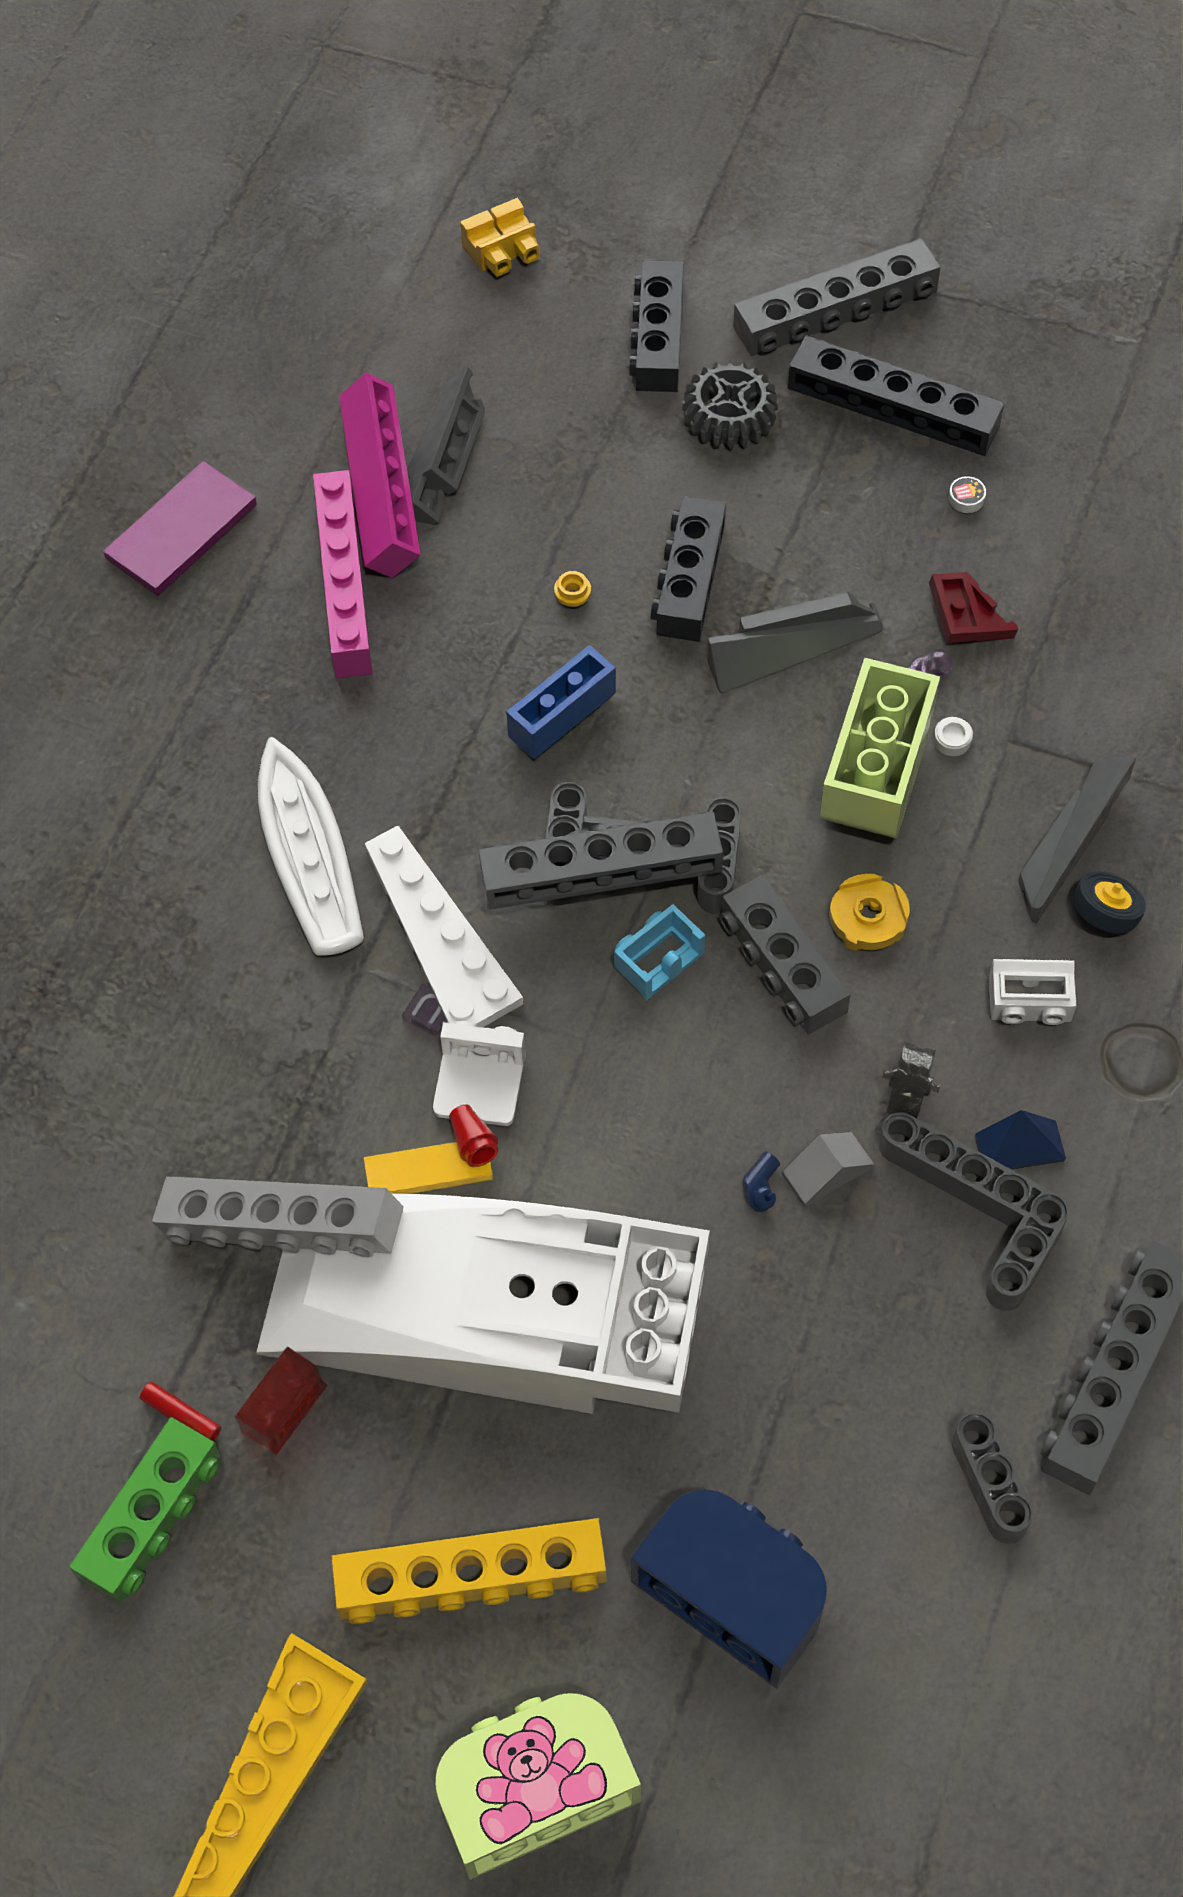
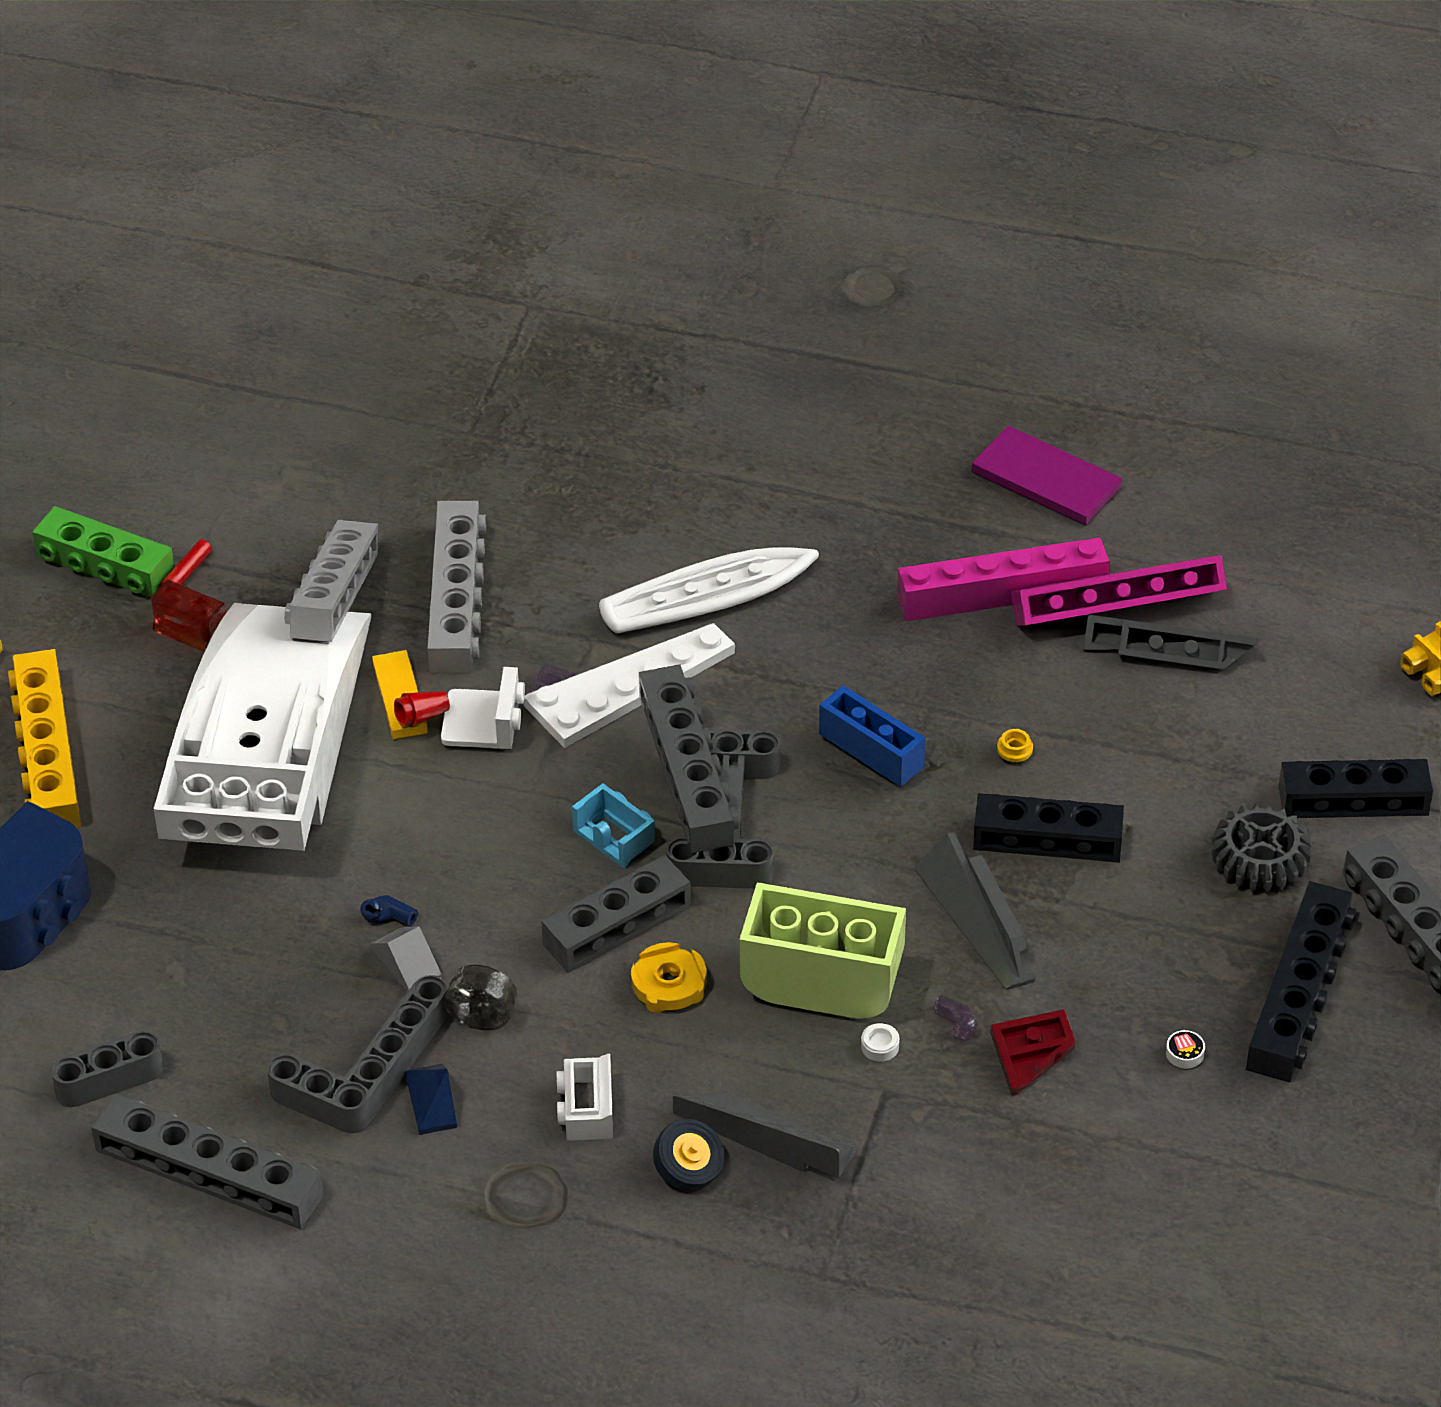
camera: 85 degrees right, 15 degrees down
none -> light grey brick [428,501,486,673]

